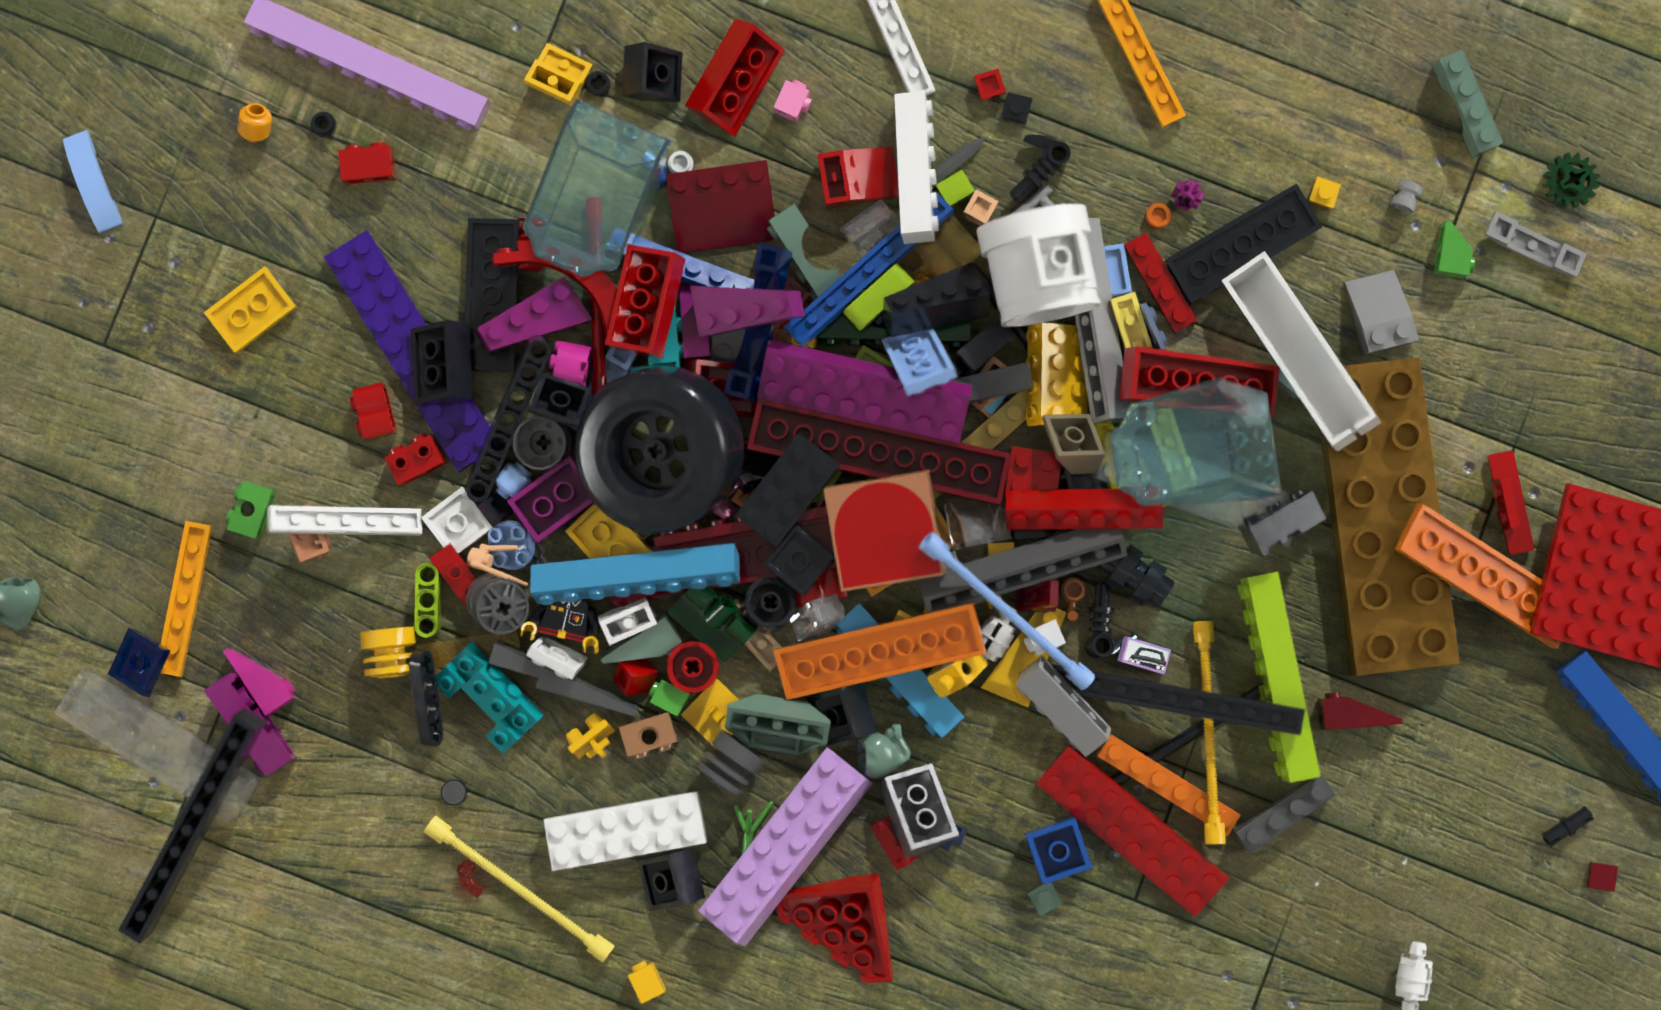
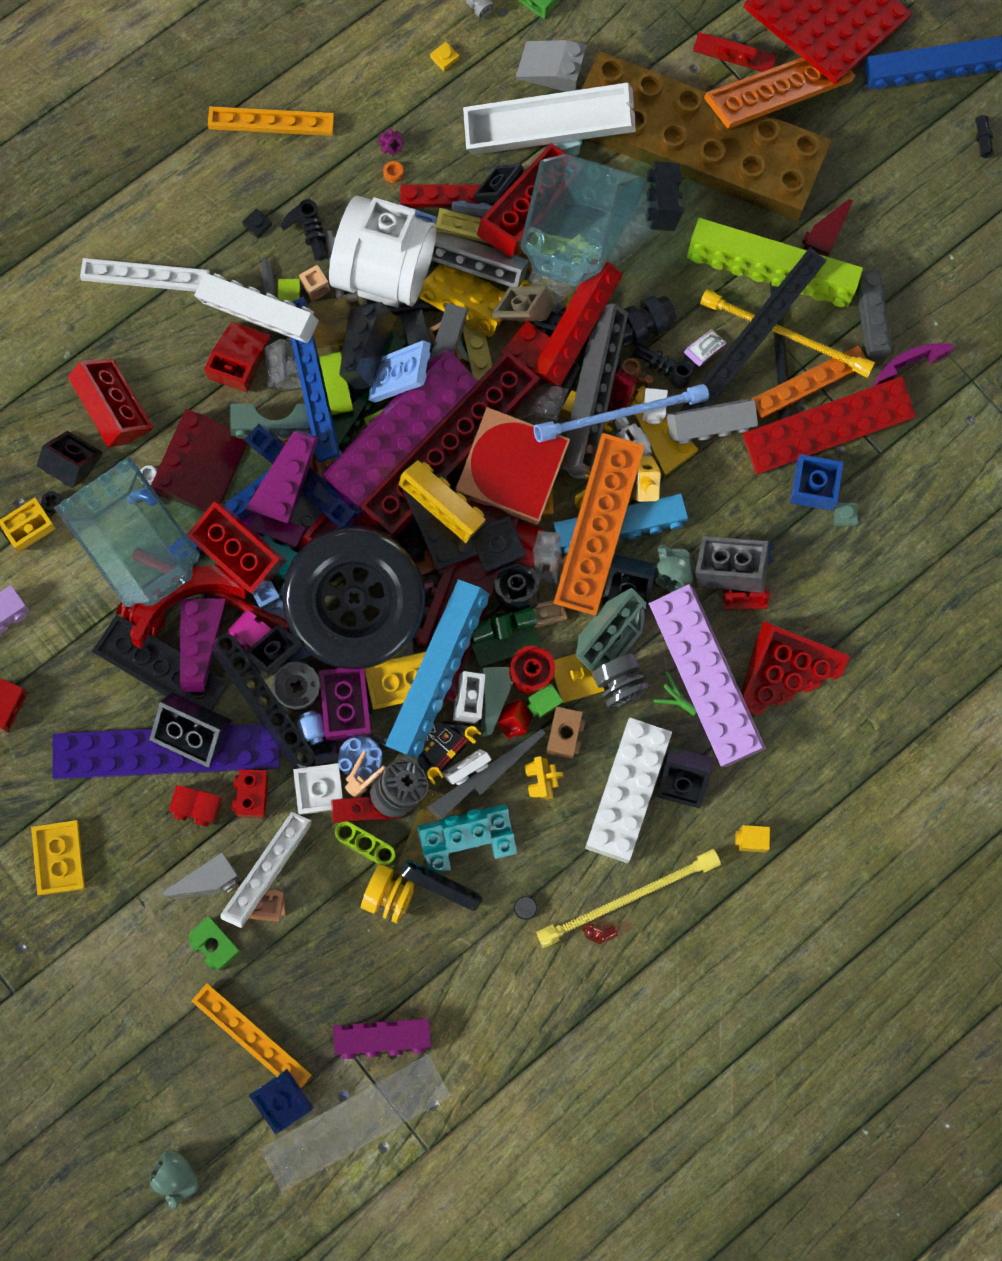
camera: 65 degrees left, 10 degrees down
black brick [118,707,267,944] -> none
dark pink slope [223,648,296,716] -> none
bright pink brick [773,80,812,123] -> none
red plate [974,68,1006,102] -> none
black plate [1164,184,1322,304] -> none
none -> light grey slope [163,853,243,900]
none -> yellow slope [398,460,486,543]
none -> black slope [473,164,523,206]
none -> magenta slope [872,343,954,386]

